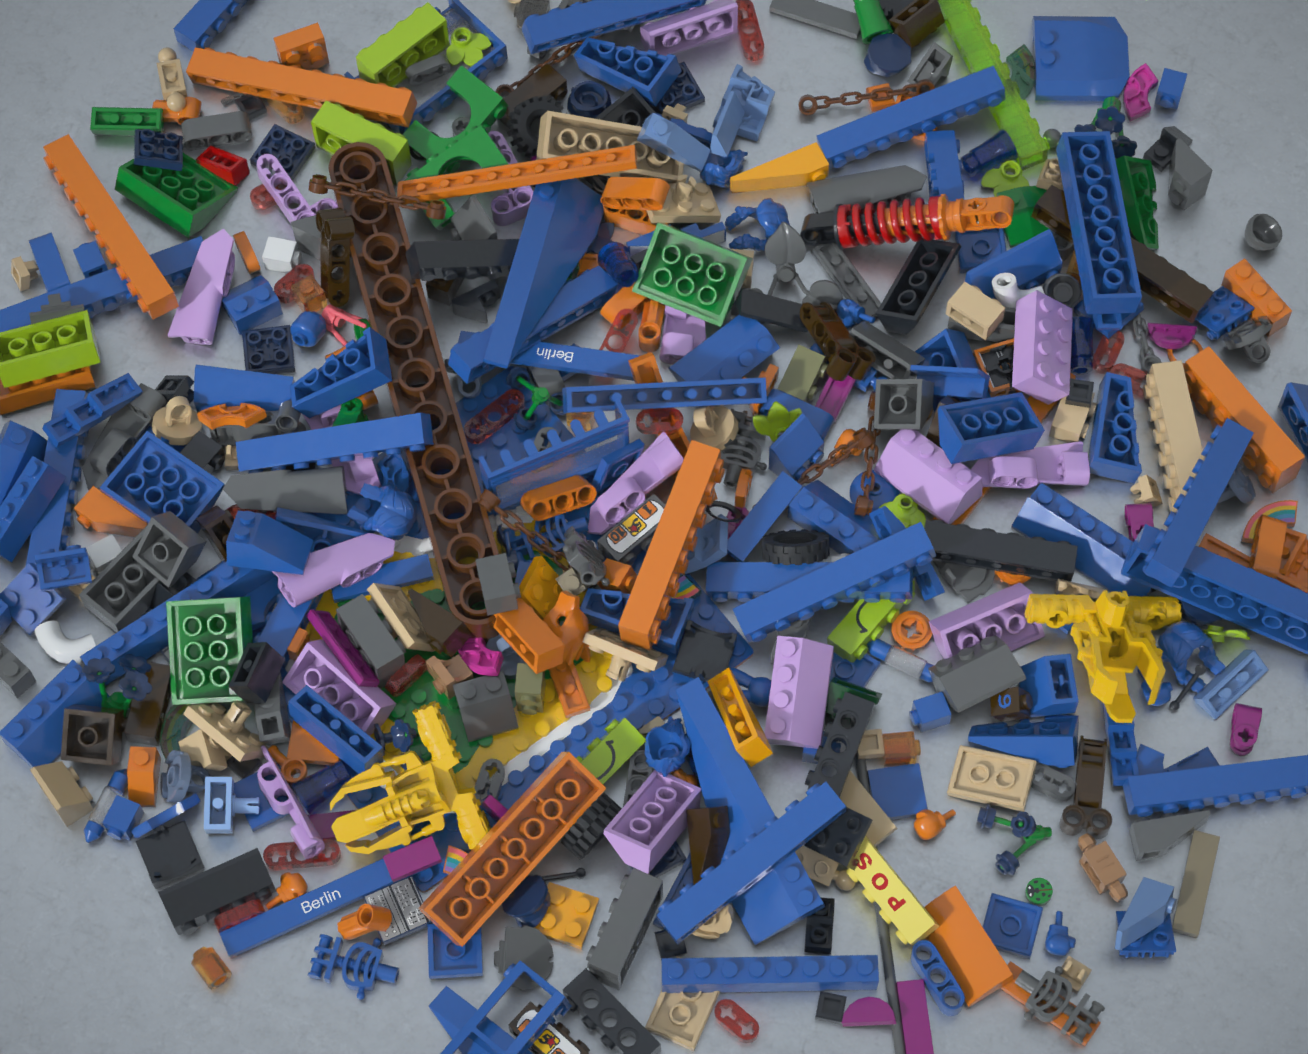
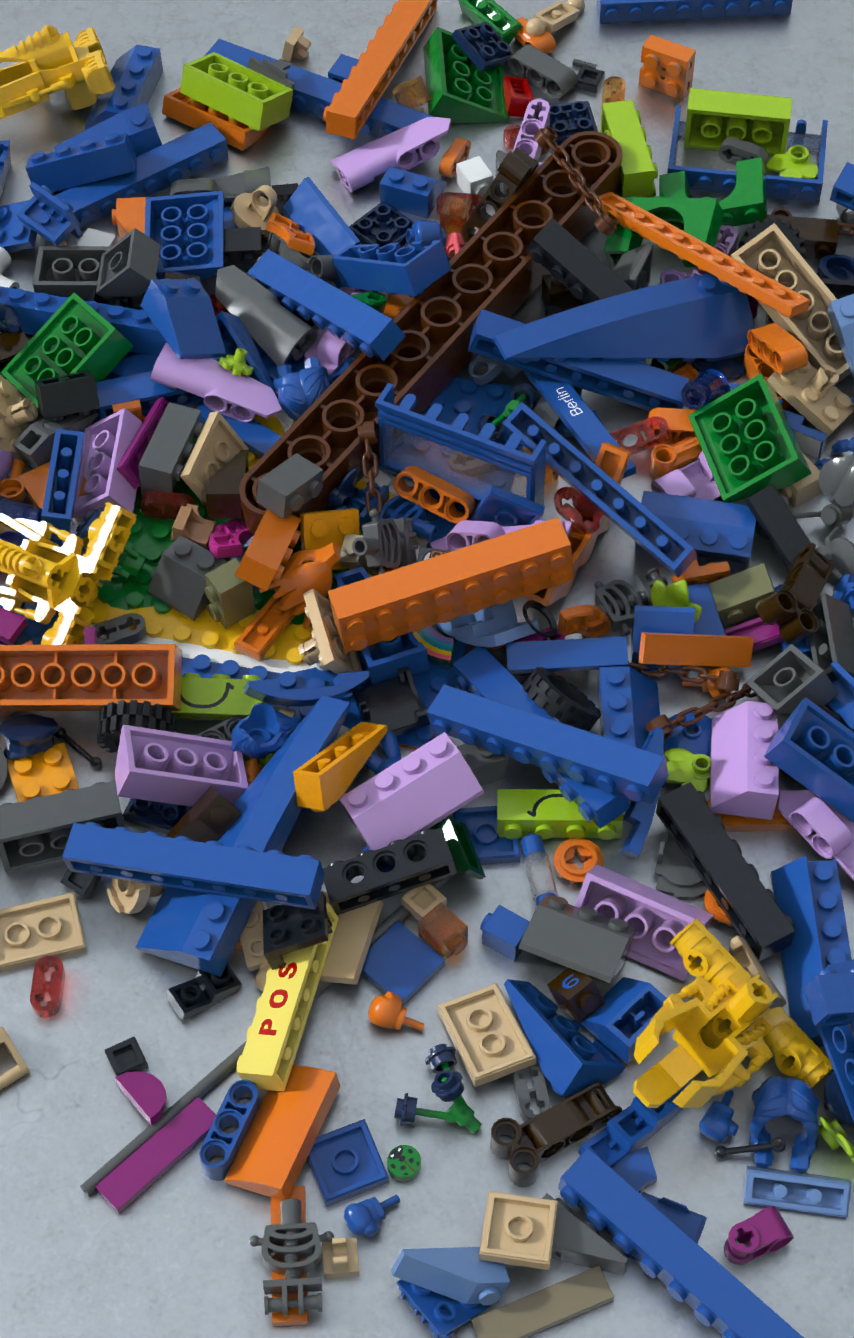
camera: 50 degrees right, 10 degrees down
blue beam [29,232,71,292] -> none
blue slope [42,373,143,448] -> none
orange brick [186,47,417,127] -> none
beam [464,389,525,444] -> none
blue brick [661,955,879,993] -> none
tan tile [690,406,739,451] -> none
medium nougat piece [1078,833,1128,902] -> none
none -> lime plant [218,348,254,376]
none -> blue slope [244,671,369,707]
none -> clear orange brick [392,76,431,109]
none -> tan tile [479,1191,558,1270]
none -> orange tile [638,632,754,668]

